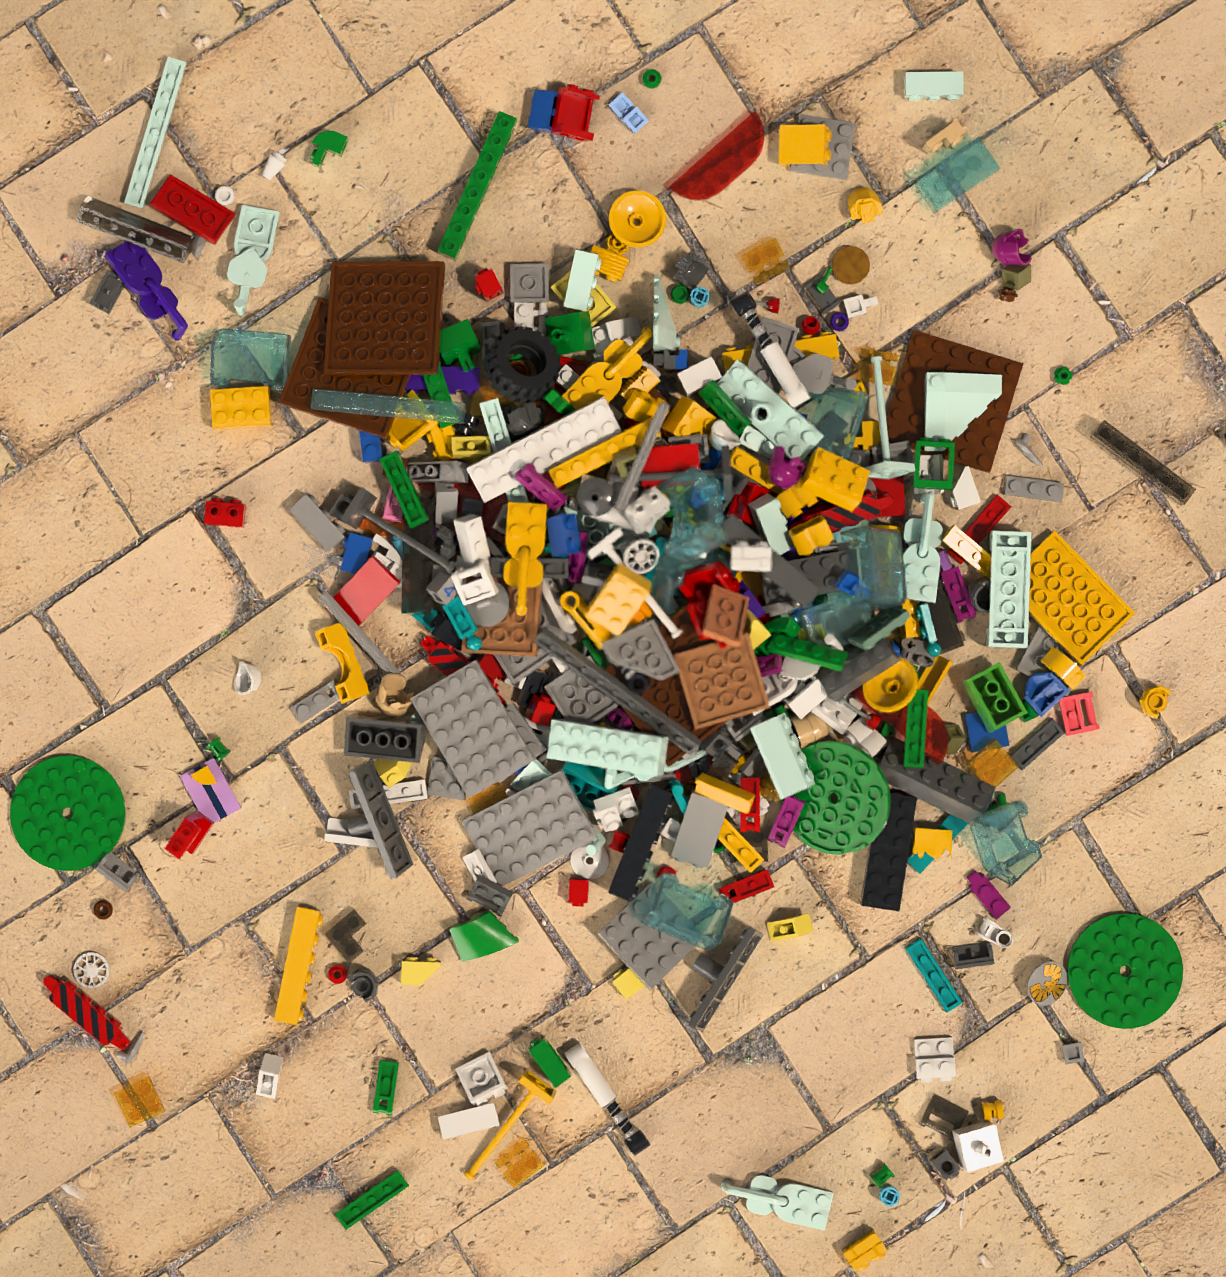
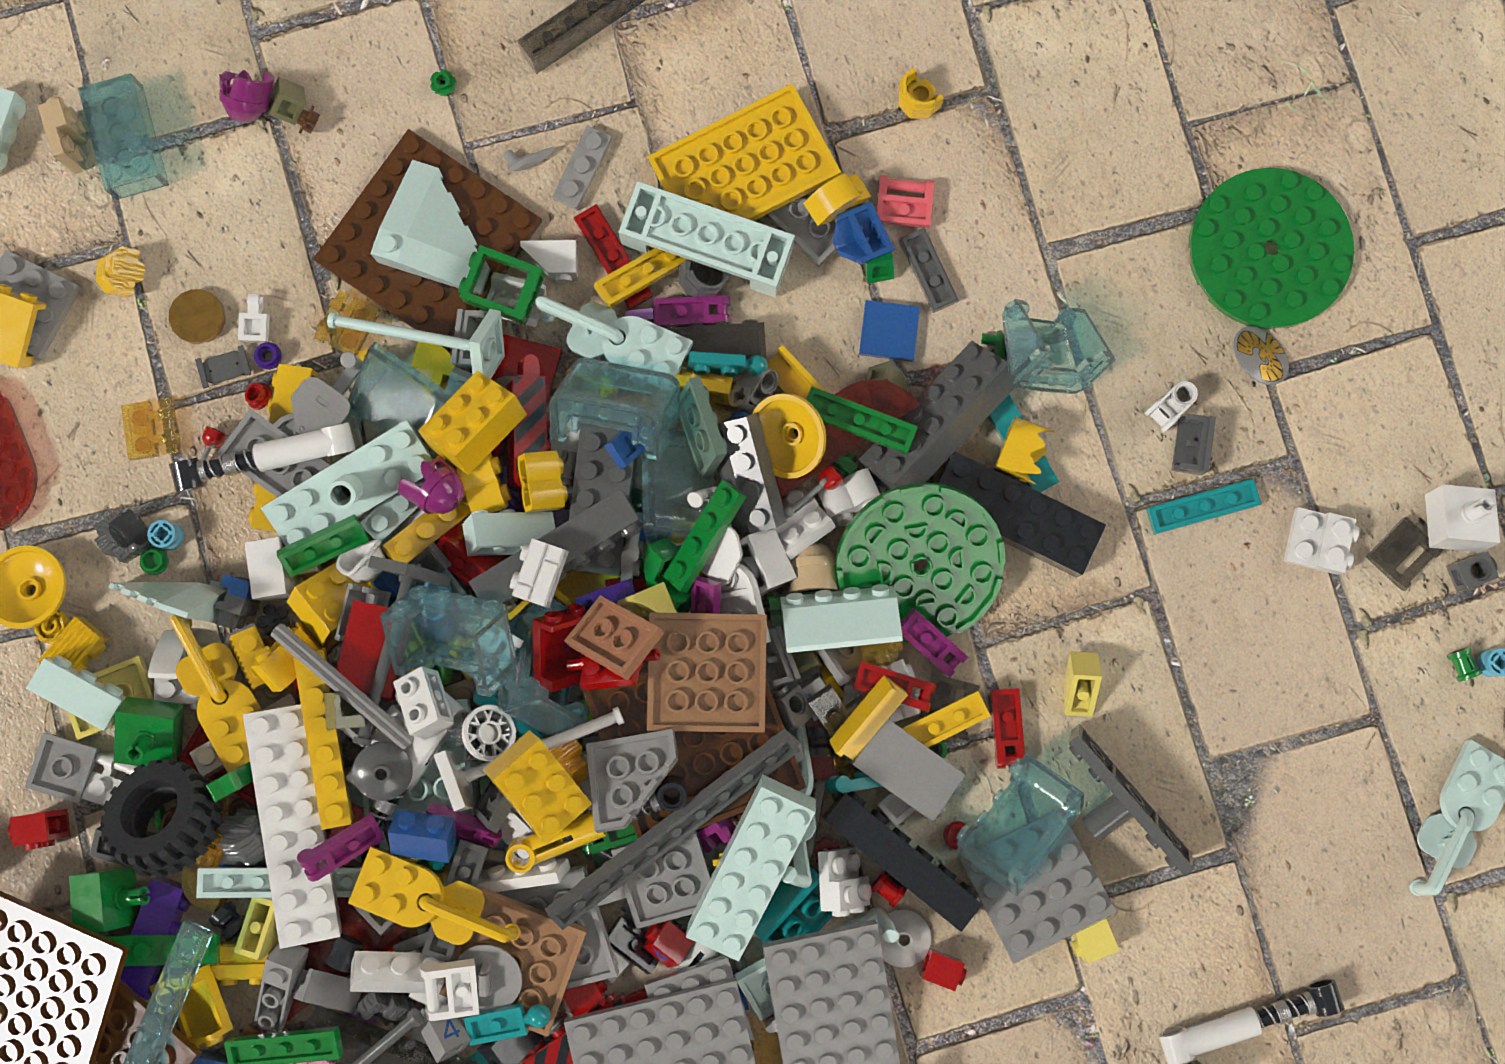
camera: 70 degrees left, 5 degrees down
green hand [816,267,833,295] -> none
bright green brick [962,662,1028,733] -> none
clear yellow plate [965,738,1019,787] -> none
magenta hinge [966,870,1011,920] -> none
yellow wheel [982,1100,1004,1121] -> none
light grey plate [1062,1042,1085,1064] -> none

